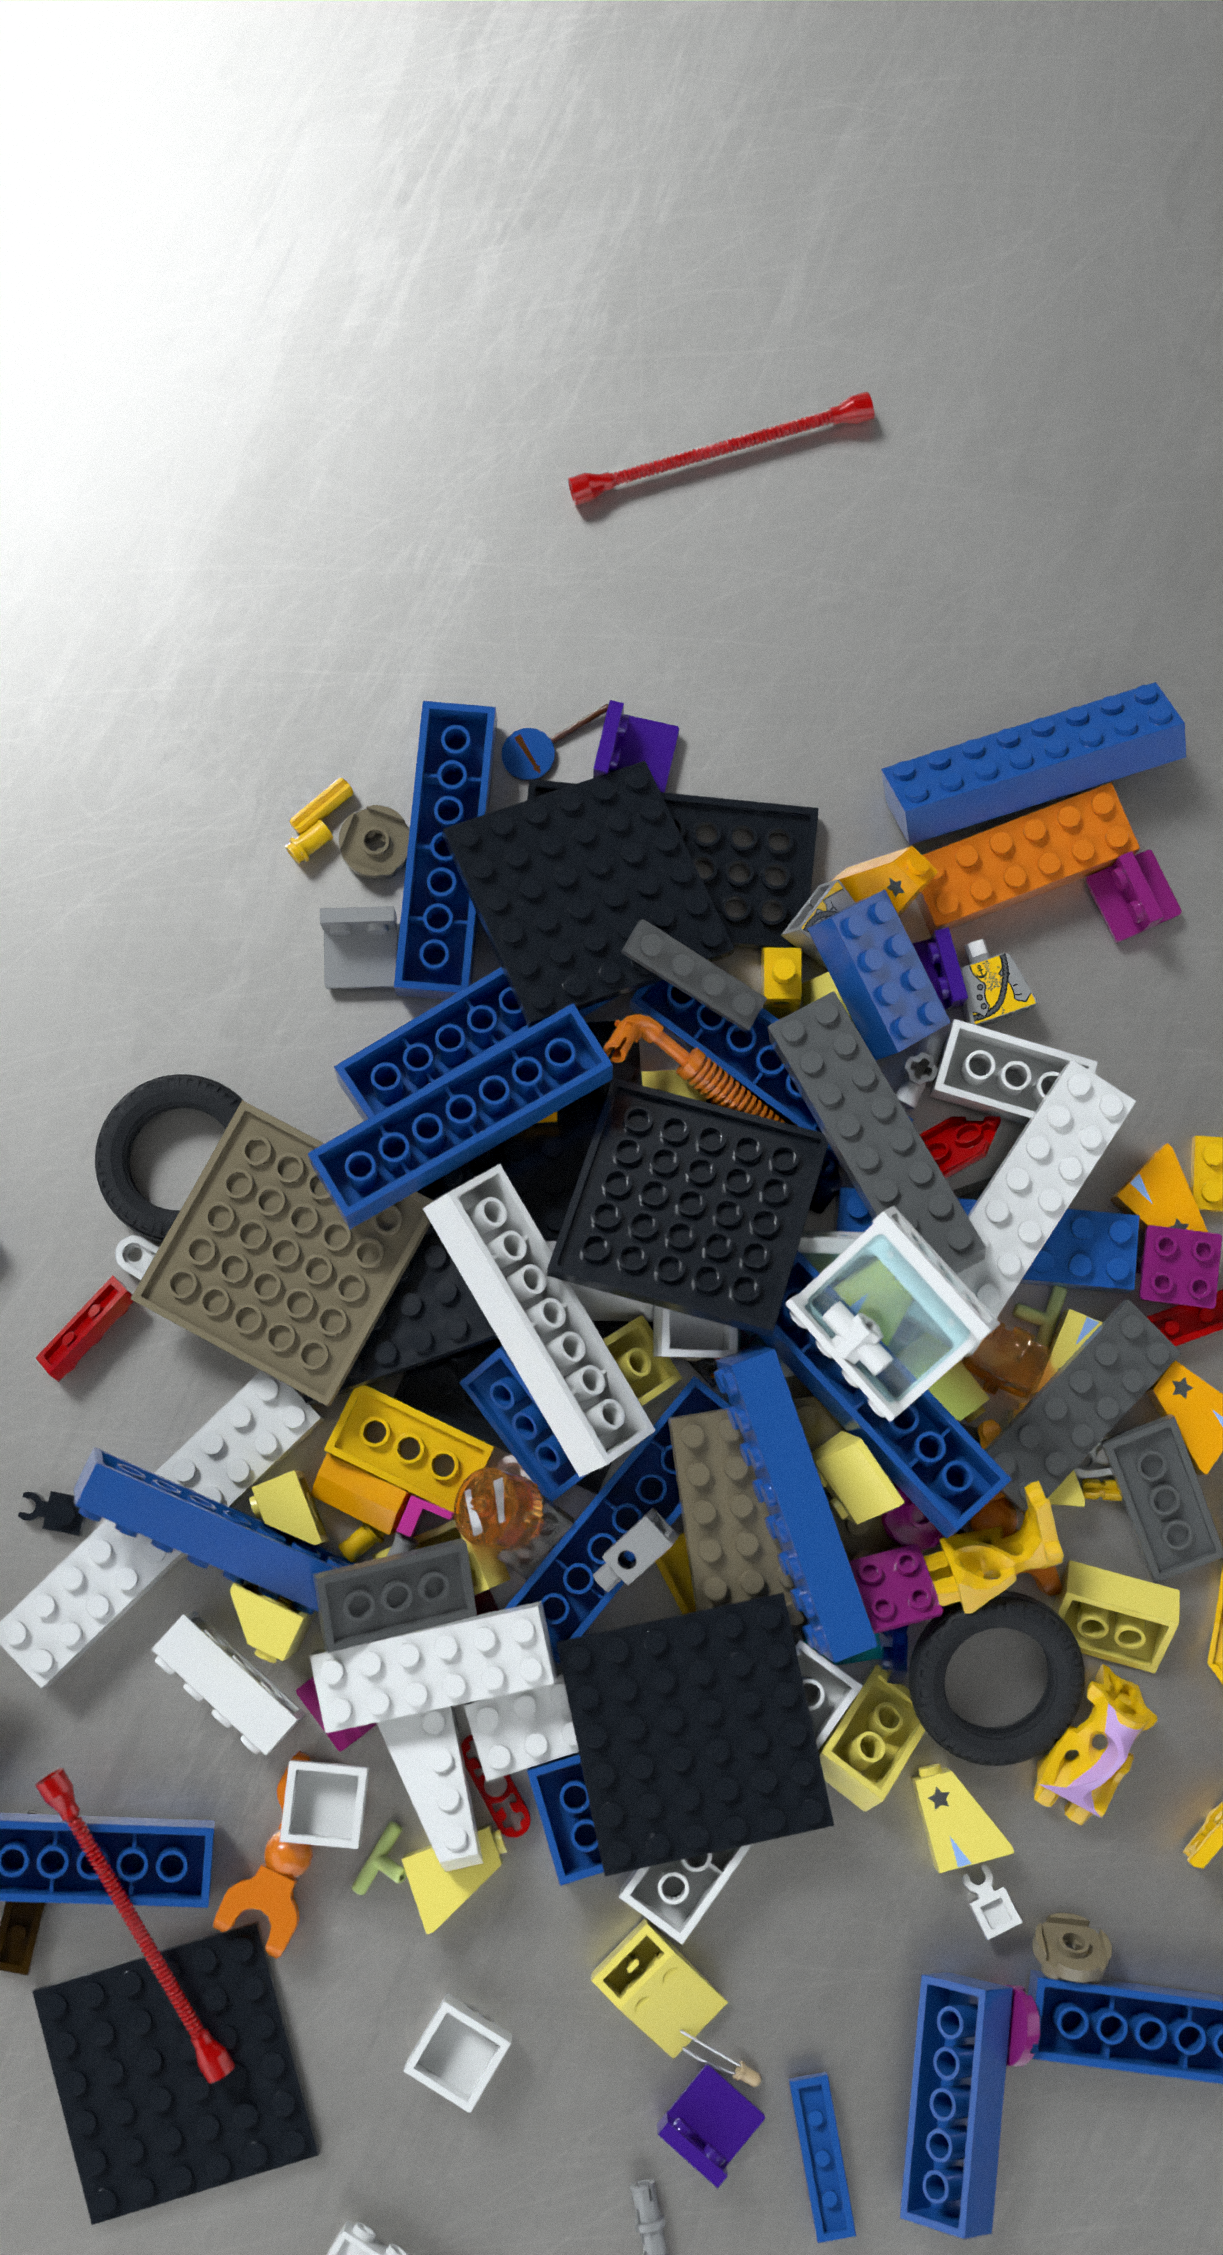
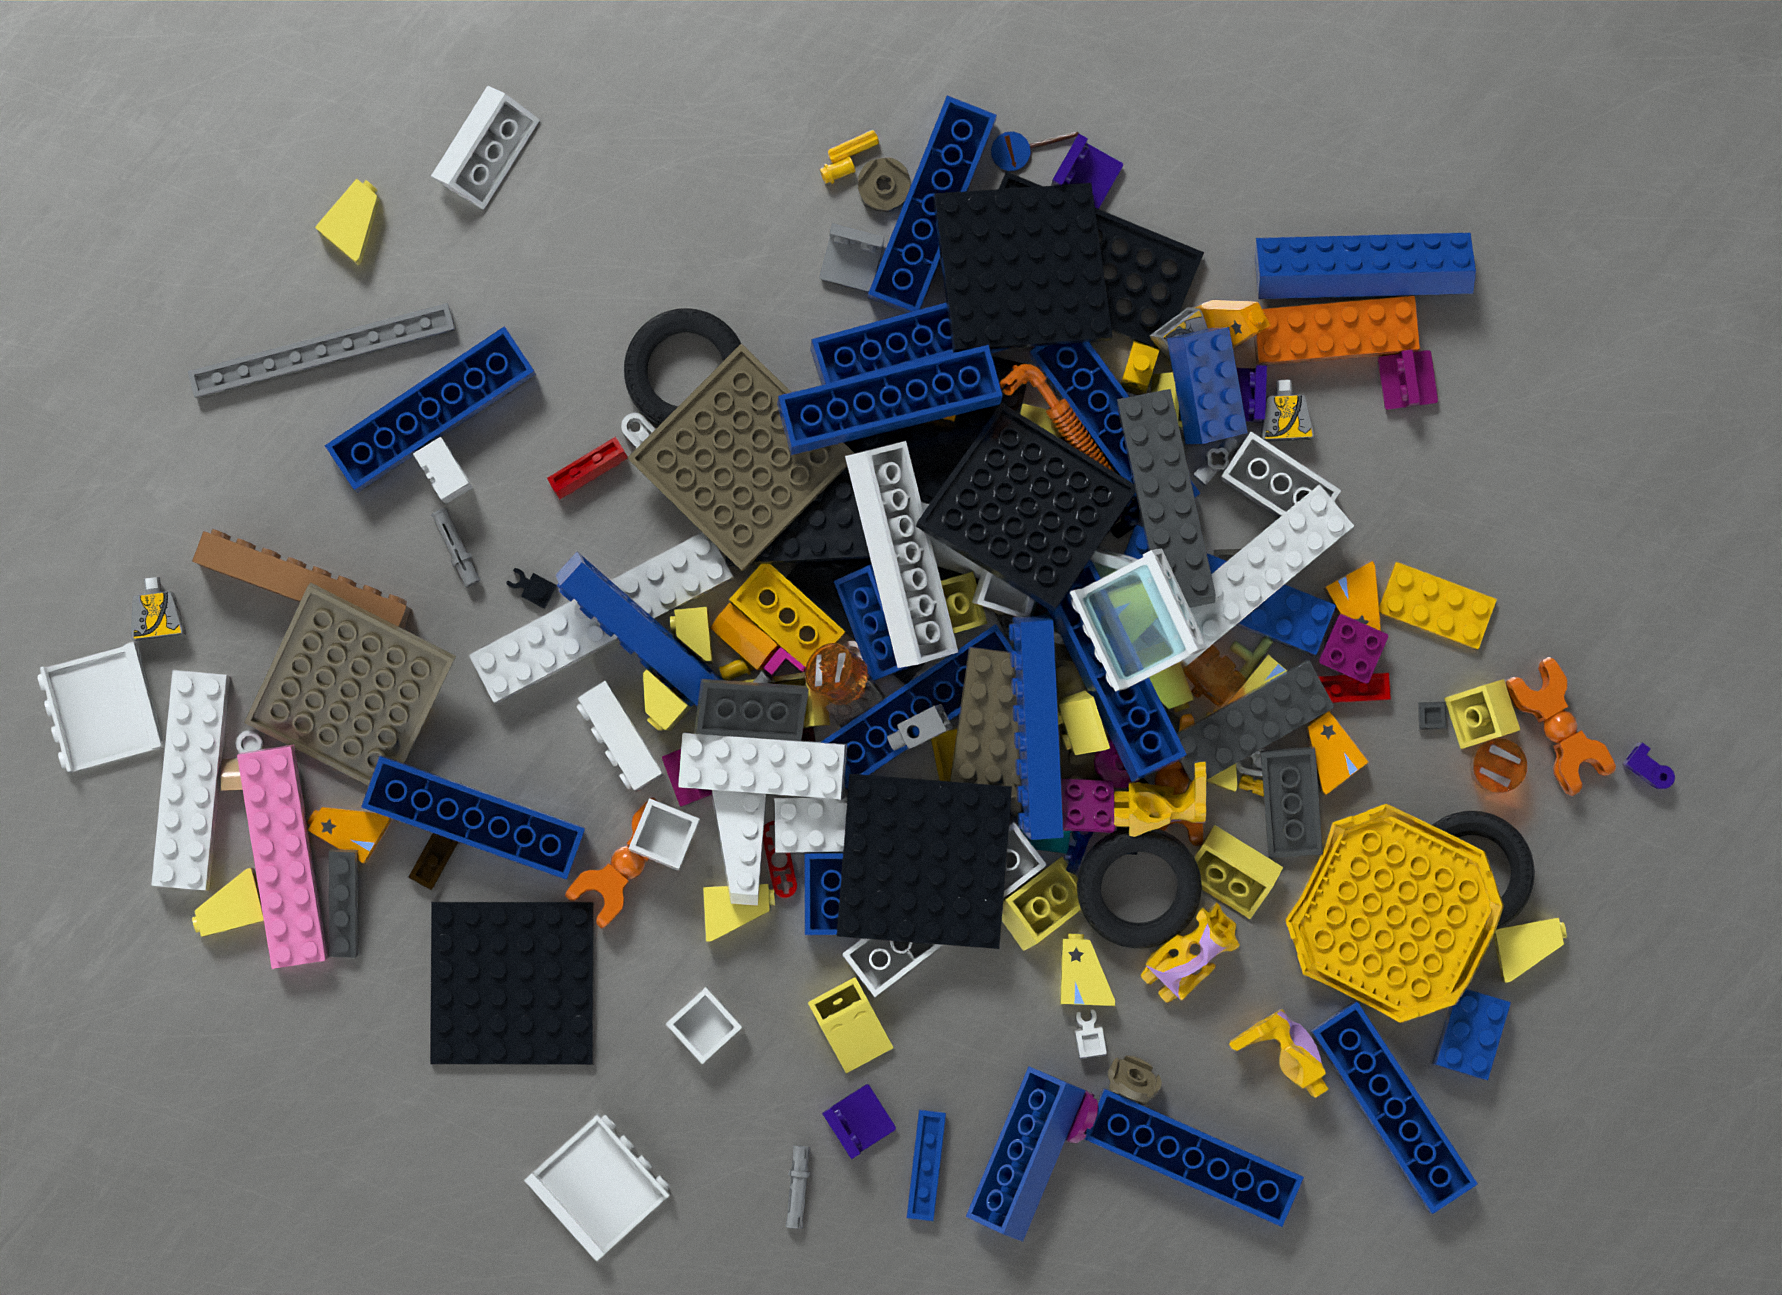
camera: 15 degrees right, 5 degrees up
red hose [35,1768,235,2084] -> none
yellowish green piece [352,1821,407,1895] -> none
dark grey plate [621,919,767,1031] -> none
piece [680,2029,761,2087] -> none
white axle [821,1301,894,1376] -> none
red tile [919,1116,1001,1179] -> none

